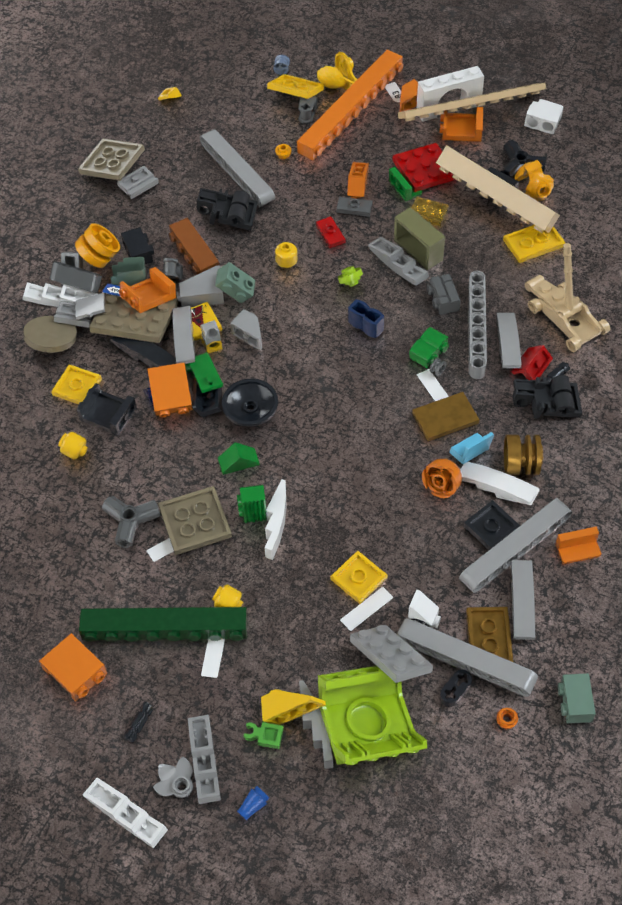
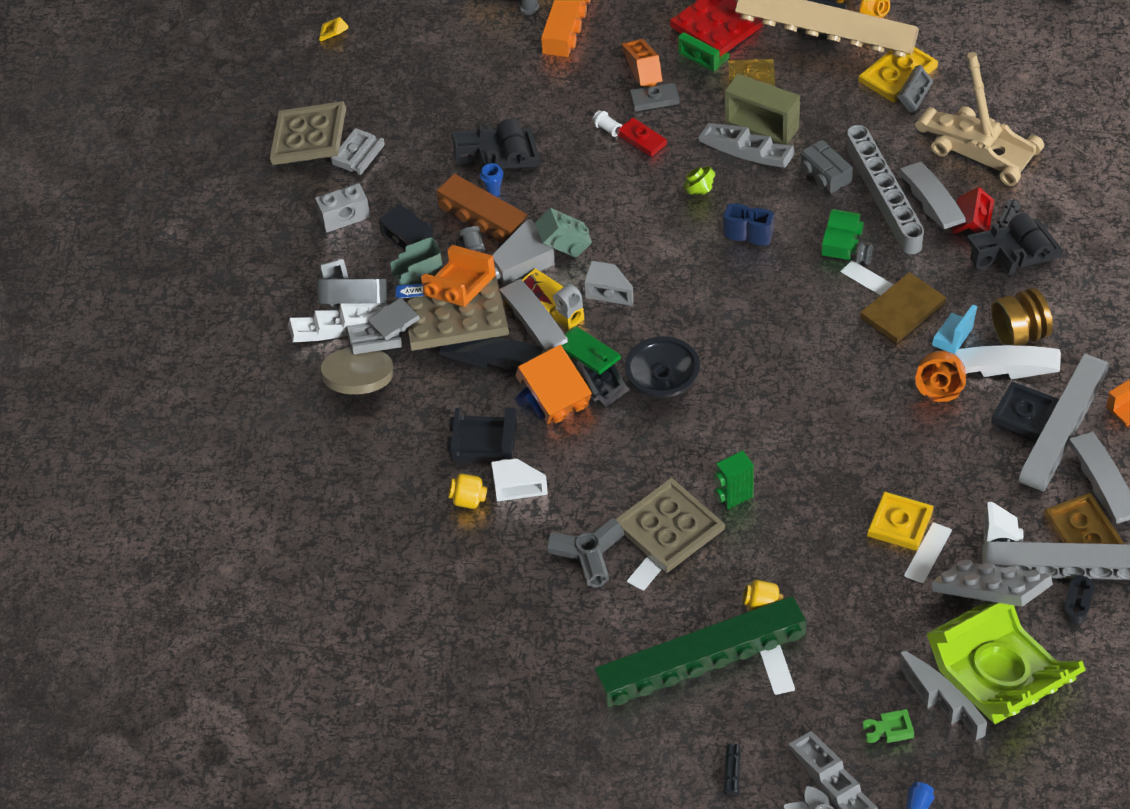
camera: 20 degrees left, 5 degrees down
orange panel [39,633,107,701] -> none
yellow tile [51,364,102,404] -> none
light orange wheel [75,223,120,268] -> none
light grey beam [200,129,275,207] -> none
green slope [218,442,260,475] -> none
yellow slope [261,689,326,725] -> none
white slope [264,479,287,560] -> none
light orange plate [275,144,292,159] -> none
yellow head [275,242,298,268] -> none
none -> light grey brick [315,183,370,233]
none -> blue cone [480,163,503,197]
none -> white slope [491,459,548,502]
none -> white pin [592,111,622,137]
none -> dark grey plate [897,65,934,113]

